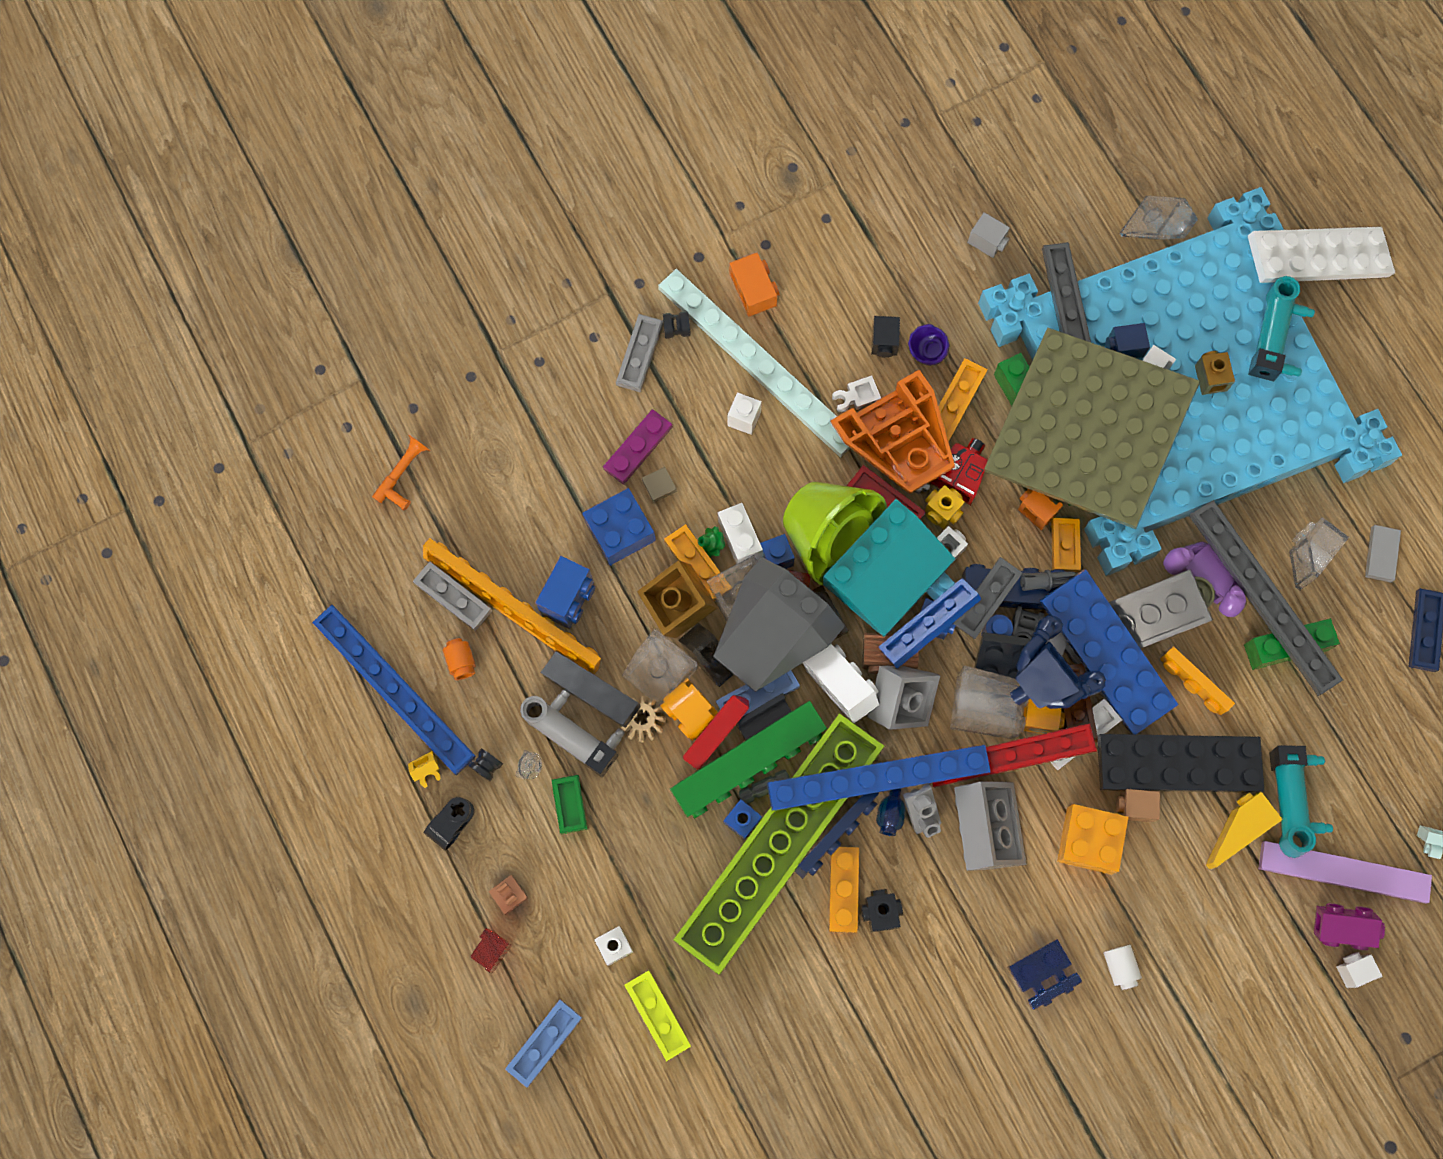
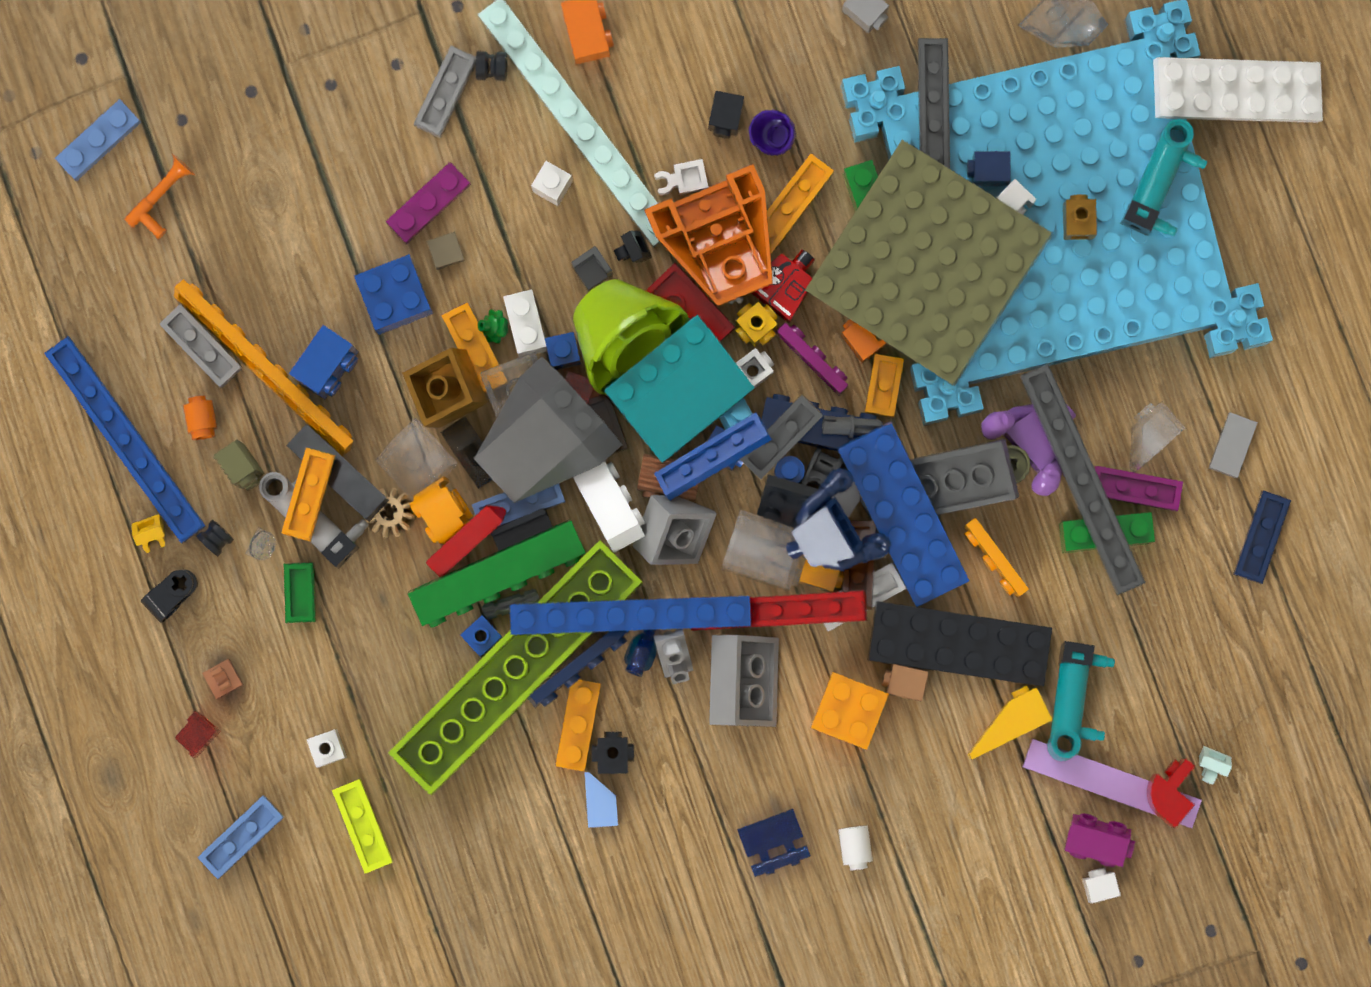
camera: 10 degrees right, 10 degrees up
none -> medium blue plate [55,99,141,181]
none -> olive brick [214,440,265,491]
none -> light orange tile [281,447,336,542]
none -> dark grey panel [571,246,613,291]
none -> light blue tile [585,772,618,828]
none -> black tile [613,231,652,263]
none -> magenta plate [776,323,848,396]
none -> magenta plate [1094,466,1183,512]
none -> red brick [1147,758,1195,828]

